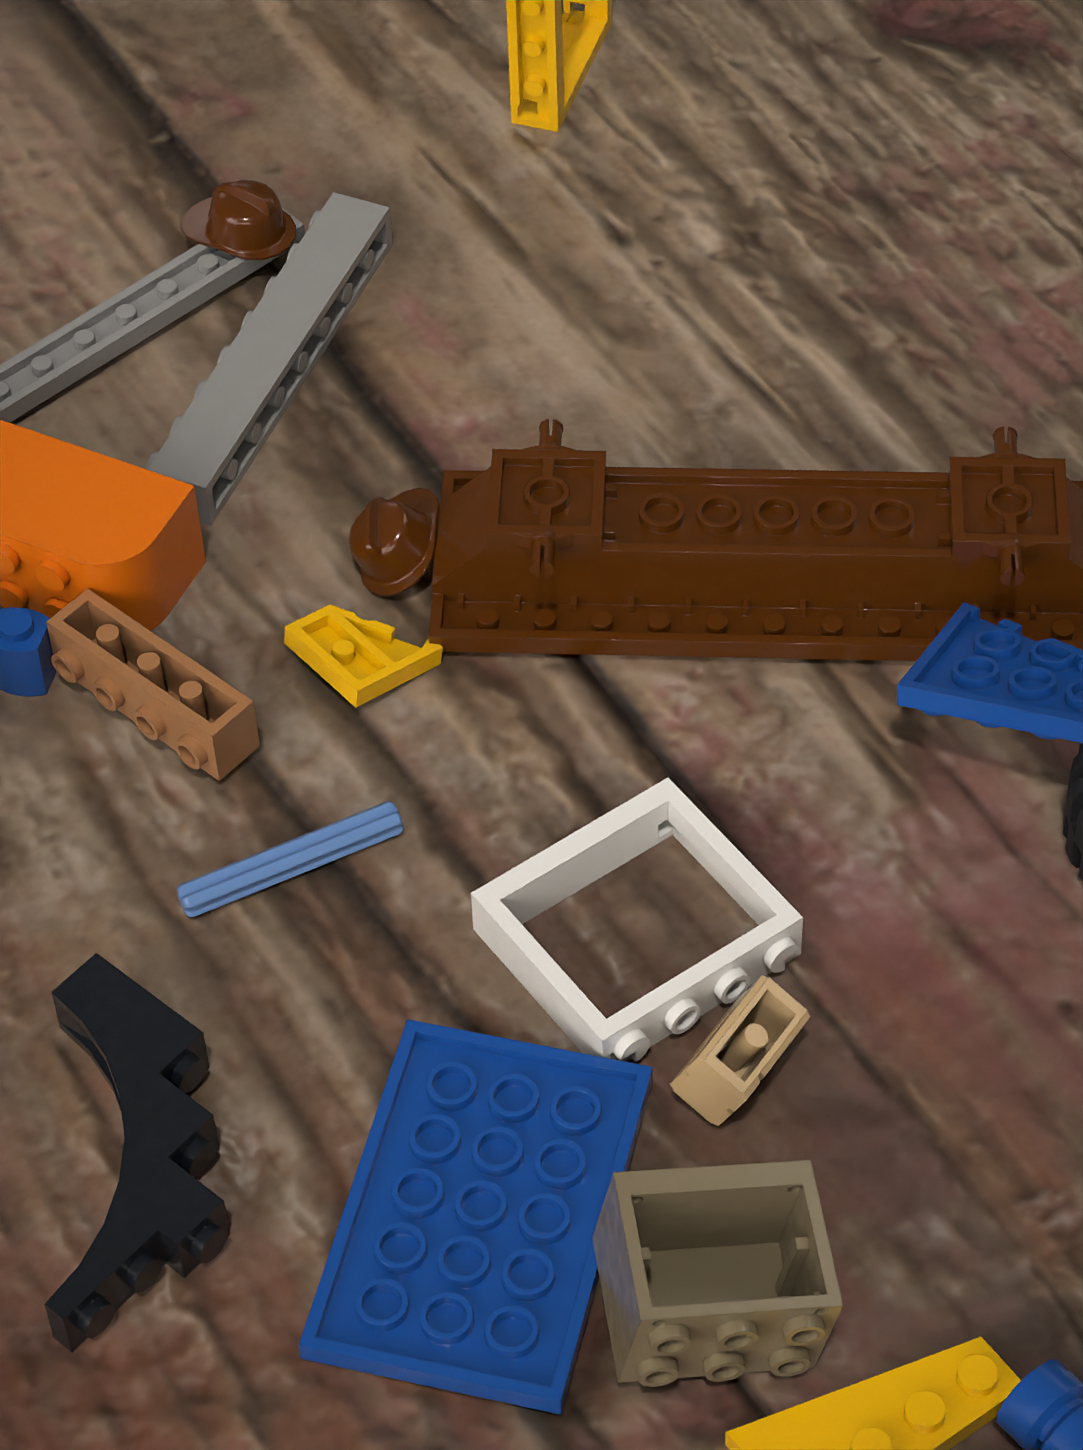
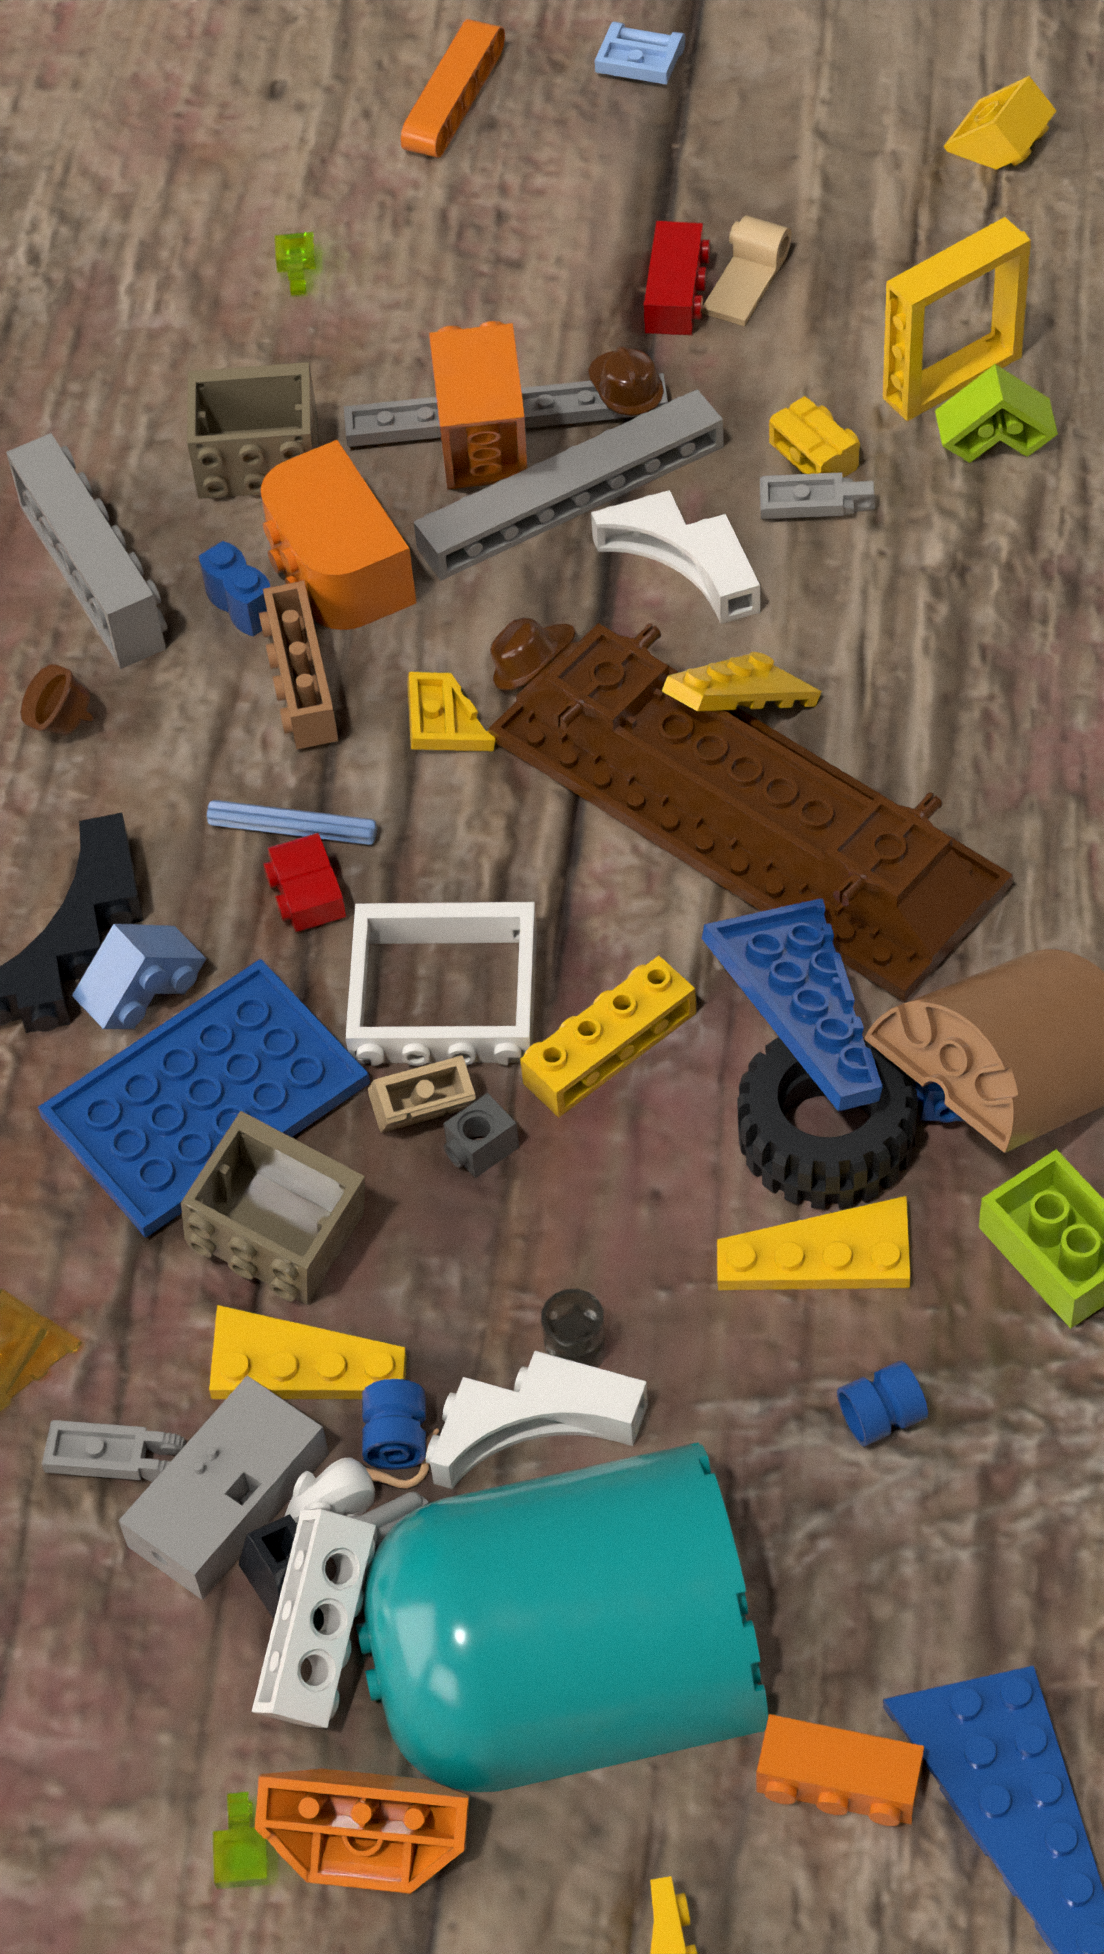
camera: 40 degrees right, 5 degrees up
none -> medium blue brick [72,924,206,1029]
none -> red brick [263,833,346,932]
none -> orange brick [429,321,527,490]
none -> dark grey brick [443,1093,519,1178]
none -> yellow brick [520,955,696,1118]
none -> white arch [591,490,760,624]
none -> red brick [644,221,710,336]
none -> yellow wing [662,652,822,711]
none -> tan door [702,215,792,326]
none -> light grey hinge [760,472,875,519]
none -> yellow brick [769,396,860,477]
none -> lime brick [935,364,1058,463]

